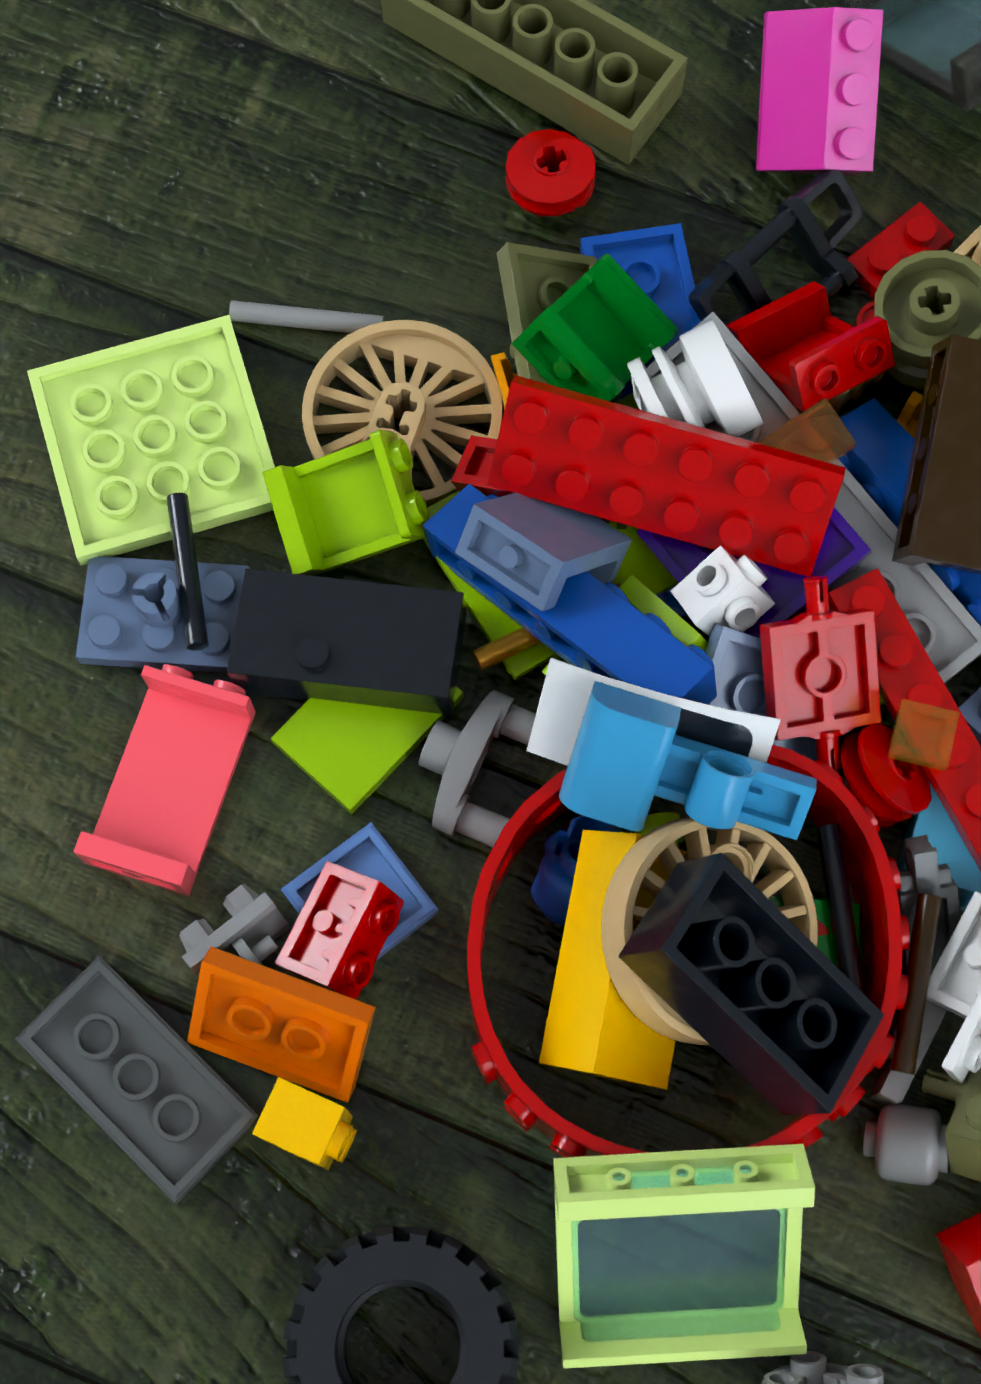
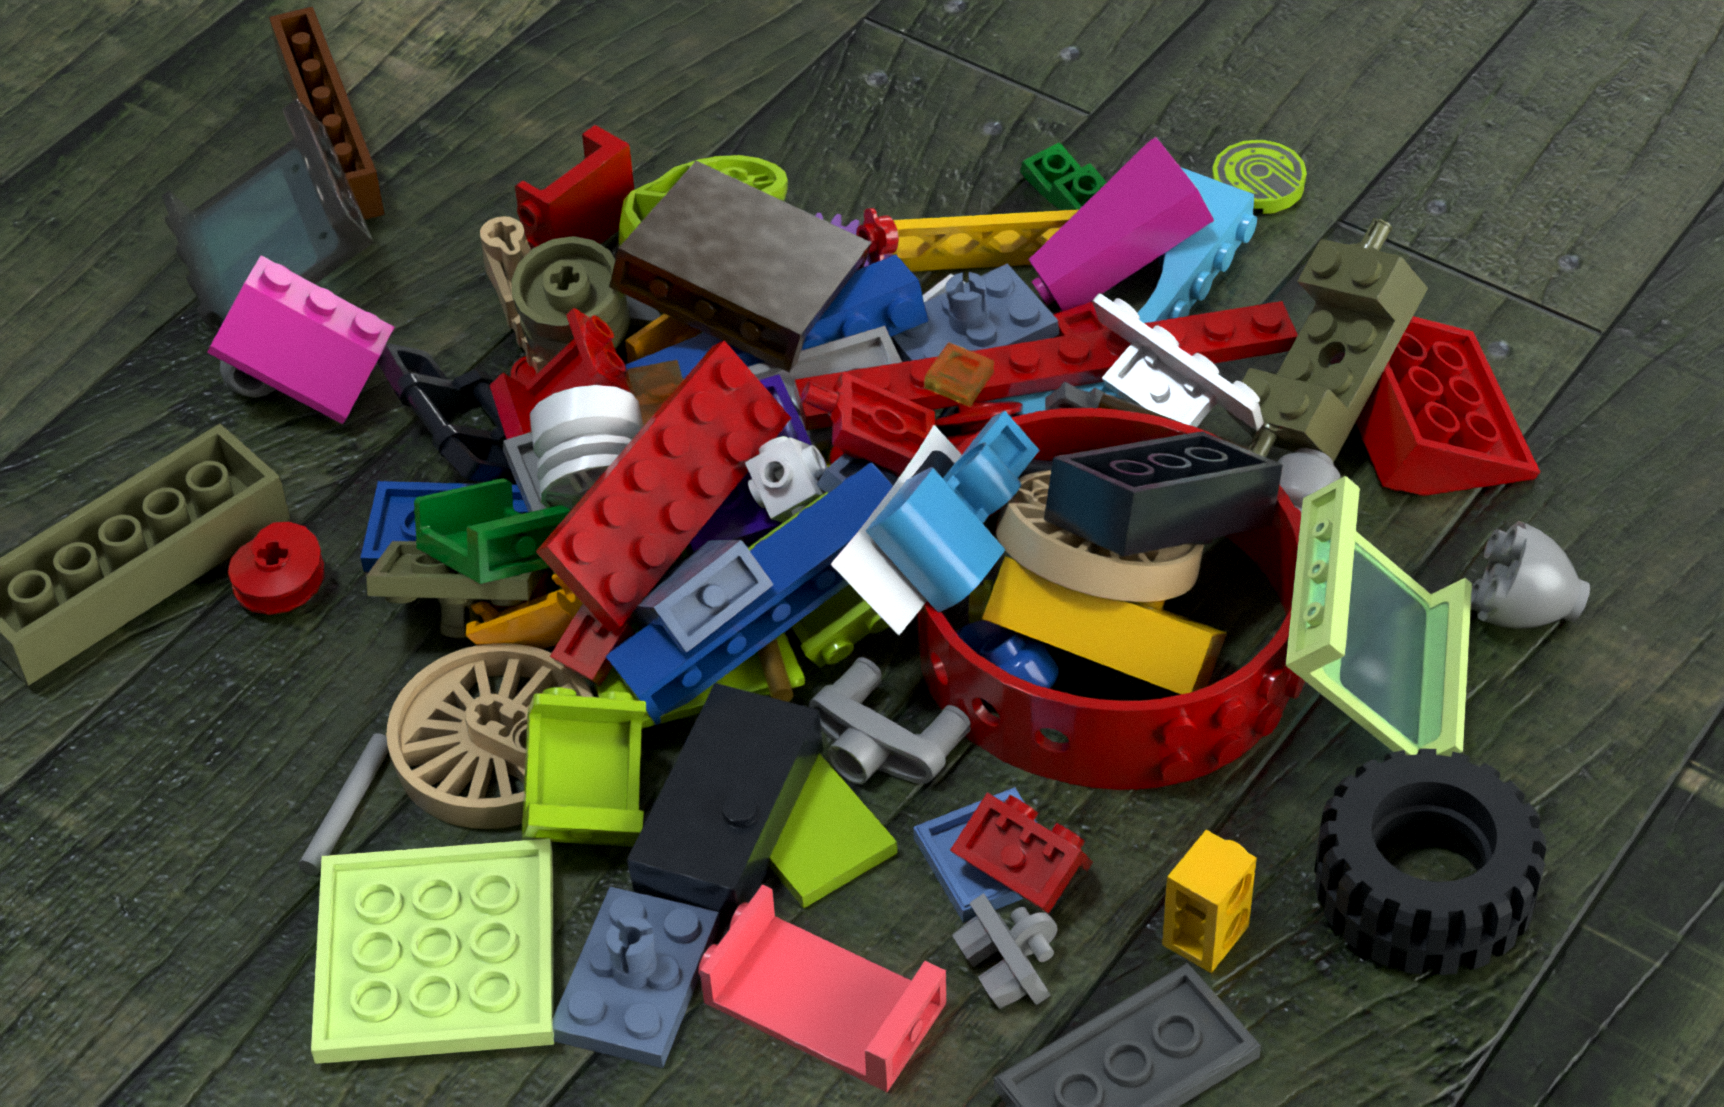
camera: 75 degrees left, 25 degrees down
black bar [166,493,209,651] -> none
orange plate [187,947,376,1103] -> none
red plate [847,201,955,301] -> none

